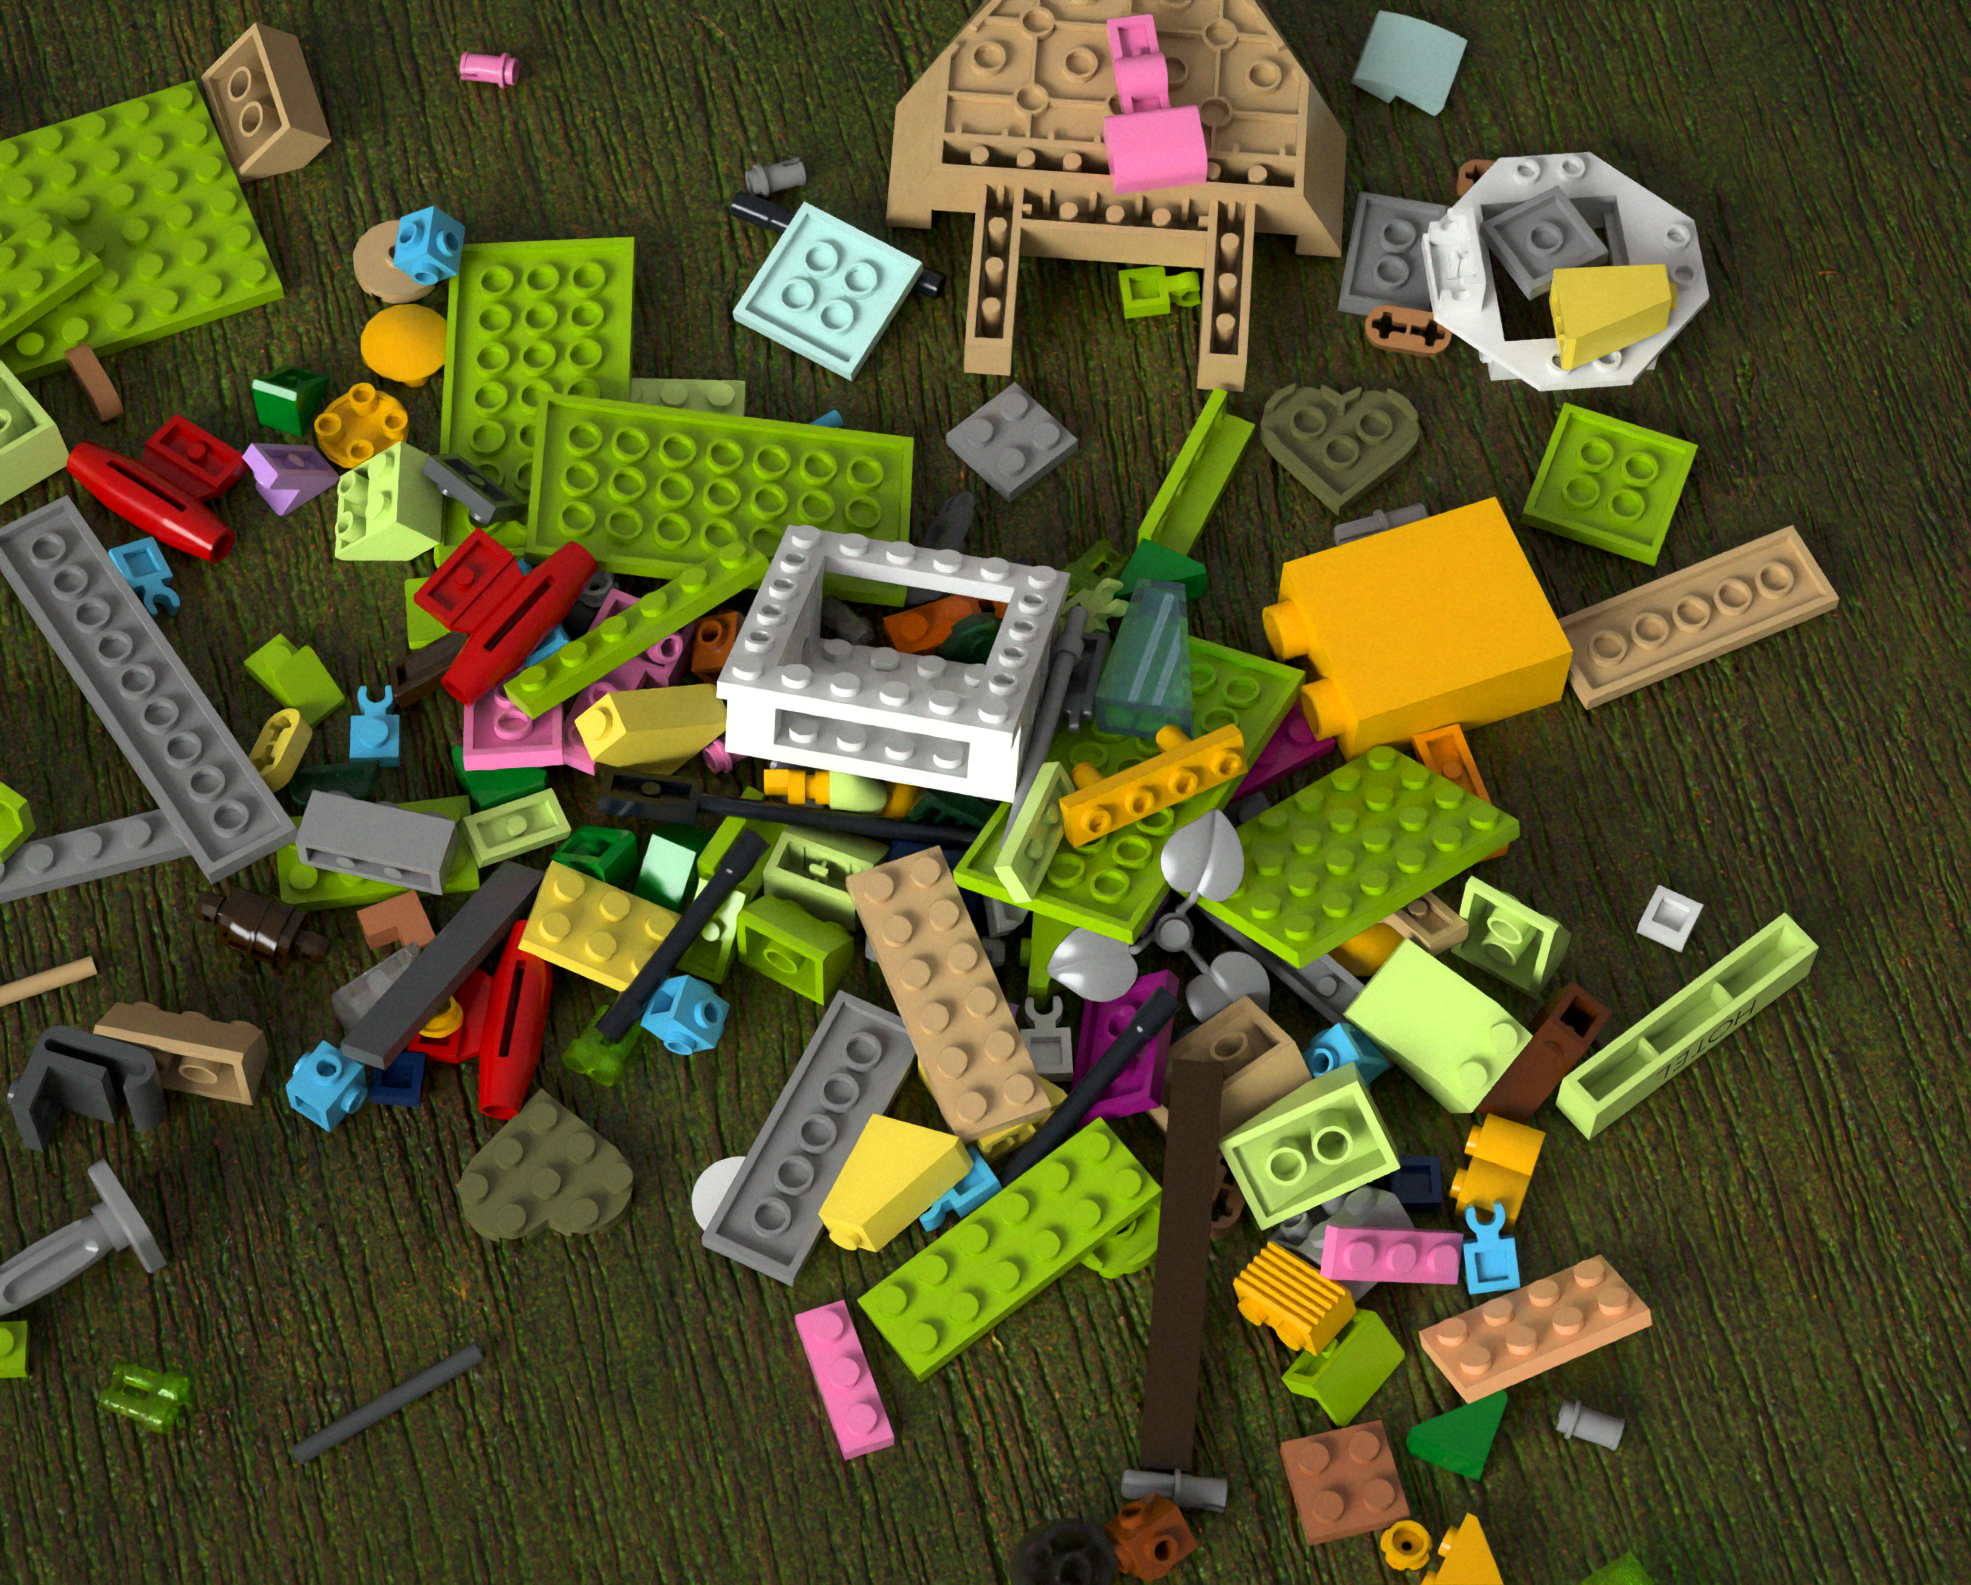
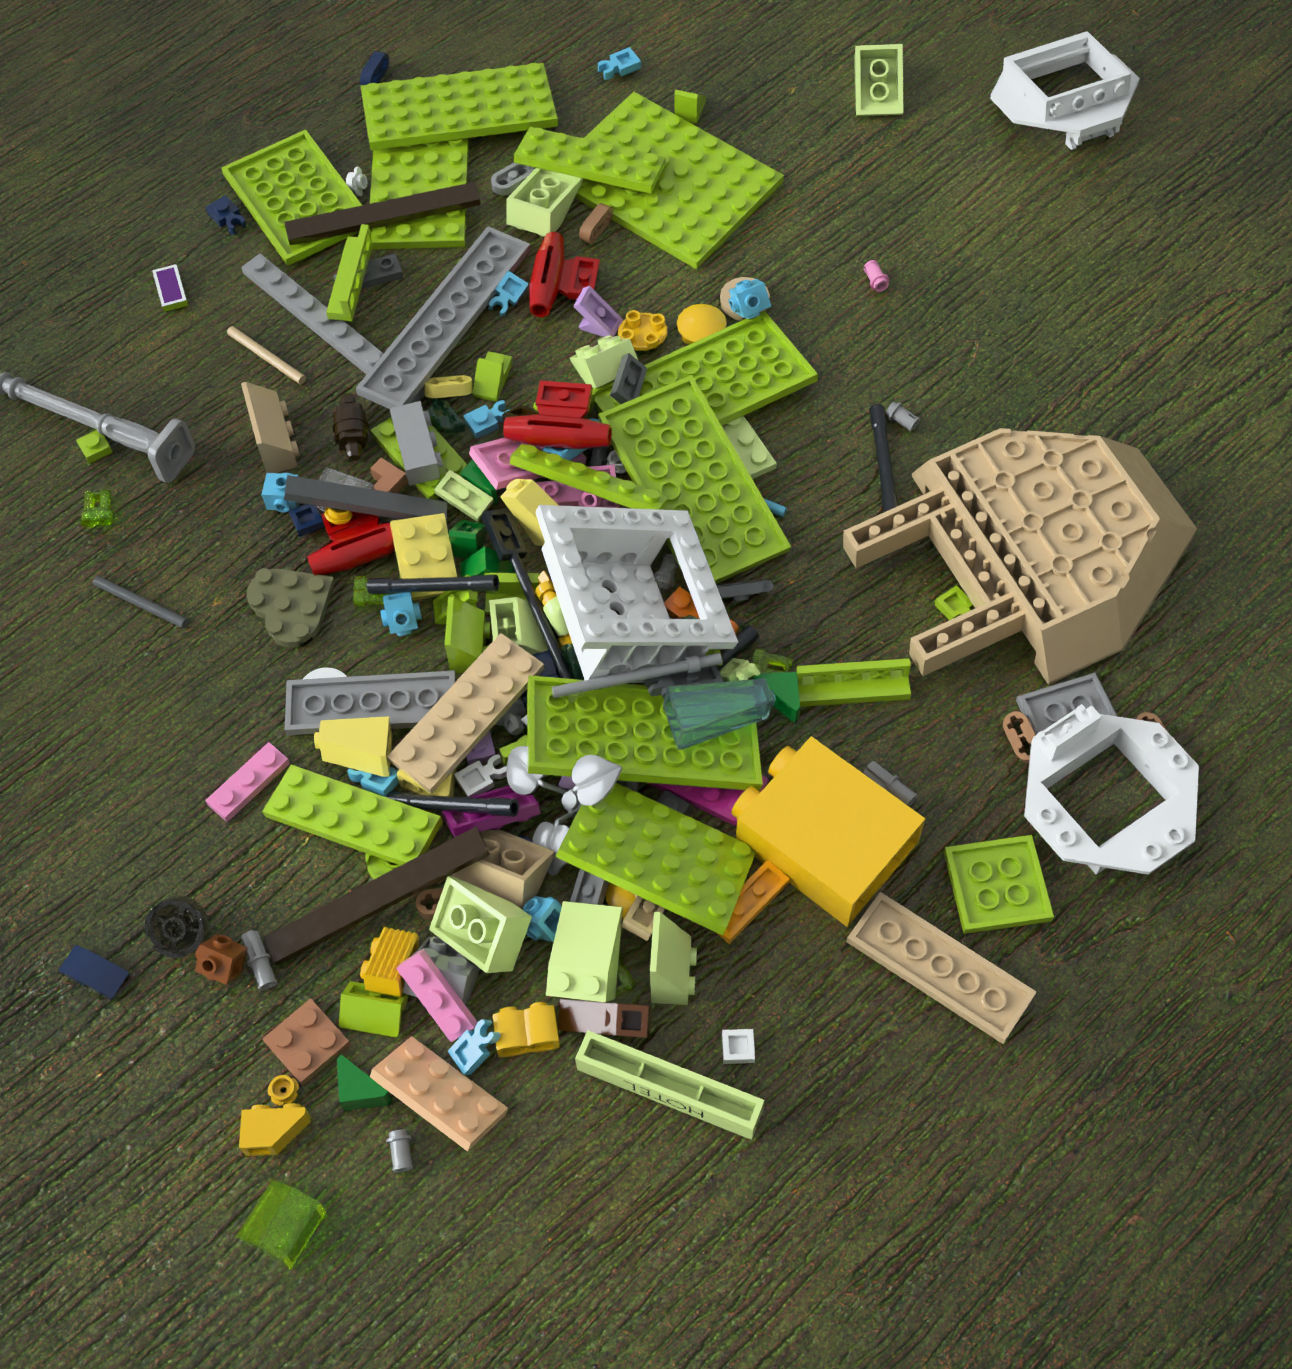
camera: 65 degrees right, 0 degrees up
dark grey piece [7,1025,168,1153] -> none
tan slope [201,22,332,184] -> none
green slope [252,364,330,438] -> none
light aqua plate [732,201,924,382] -> none
light grey plate [946,382,1078,503] -> none
yellowish green plate [993,761,1077,903] -> none
yellow plate [1059,723,1248,848] -> none
bright pink plate [1103,14,1208,195] -> none
olive plate [1259,383,1420,516] -> none
light aqua slope [1351,11,1468,116] -> none
dark blue plate [1388,1156,1443,1211] -> none
light grey plate [1479,185,1609,301] -> none
light yellow slope [1549,264,1678,370] -> none

